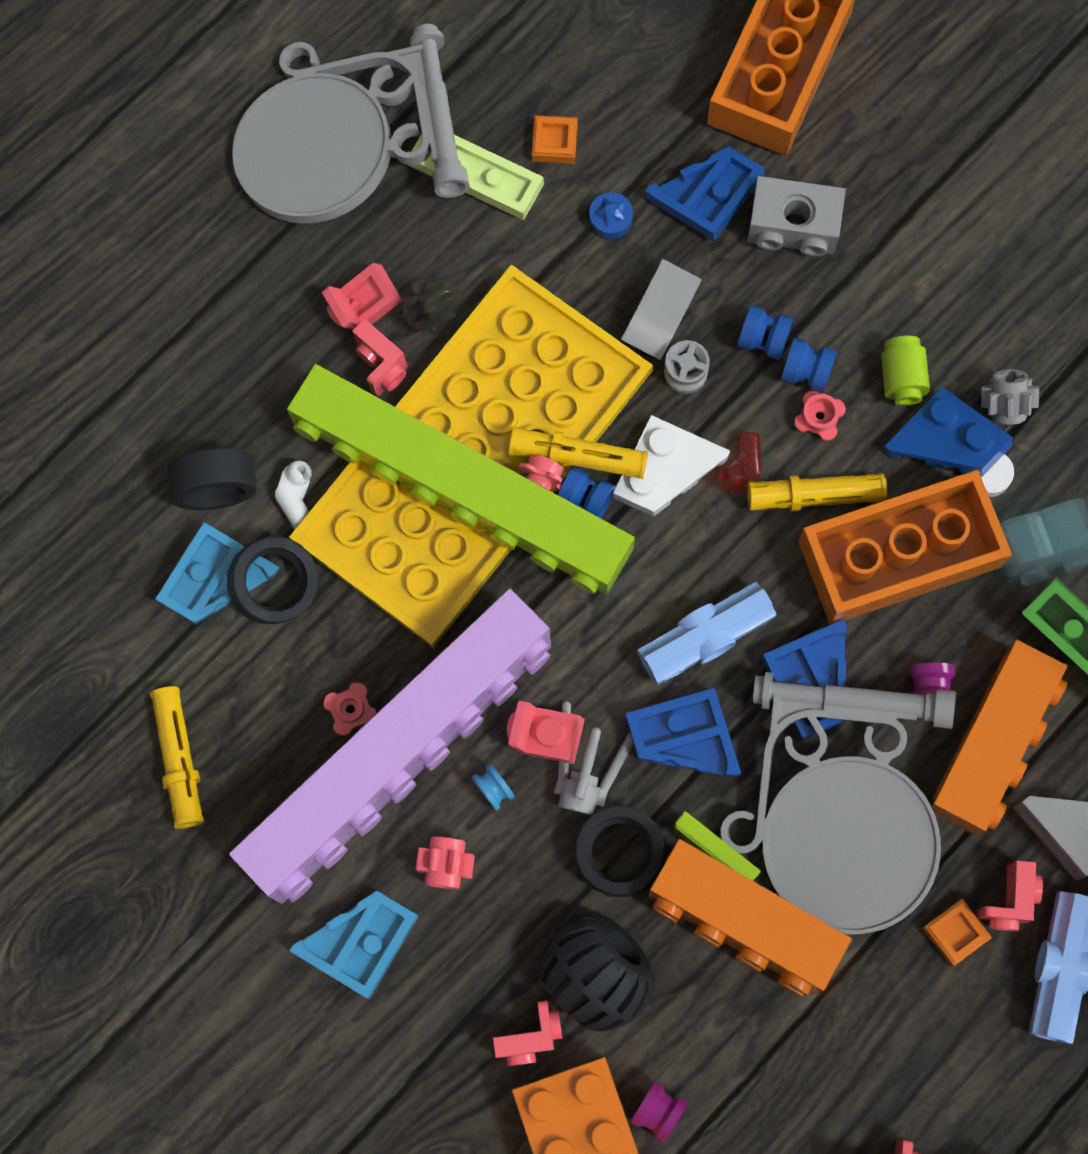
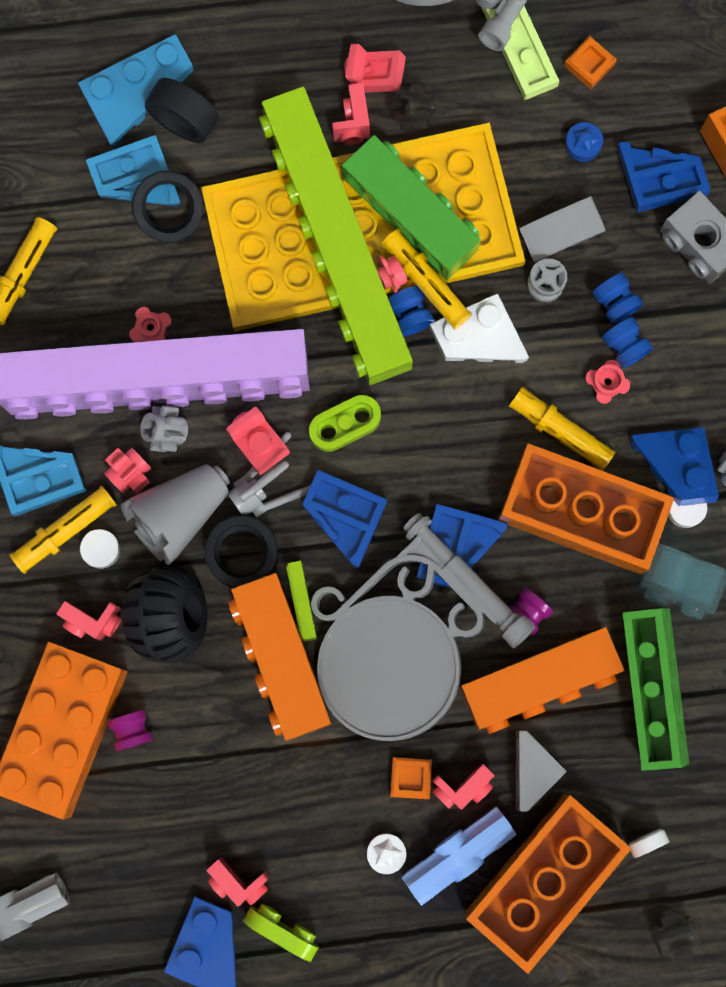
camera: 35 degrees right, 5 degrees up
white arm [275,460,312,530] -> none
dark azure bush [471,764,515,811] -> none
light blue piece [637,582,777,686] -> none
clear red arm [717,432,762,493] -> none
lime brick [881,336,930,406] -> none
none -> yellow pin [9,485,117,574]
none -> dark azure wing [78,34,194,149]
none -> white tile [80,529,120,569]
none -> light grey cone [121,464,230,565]
none -> light grey gear [140,406,188,452]
none -> lime plate [309,395,381,452]
none -> bright green brick [342,135,481,281]
none -> white tile [367,833,406,874]

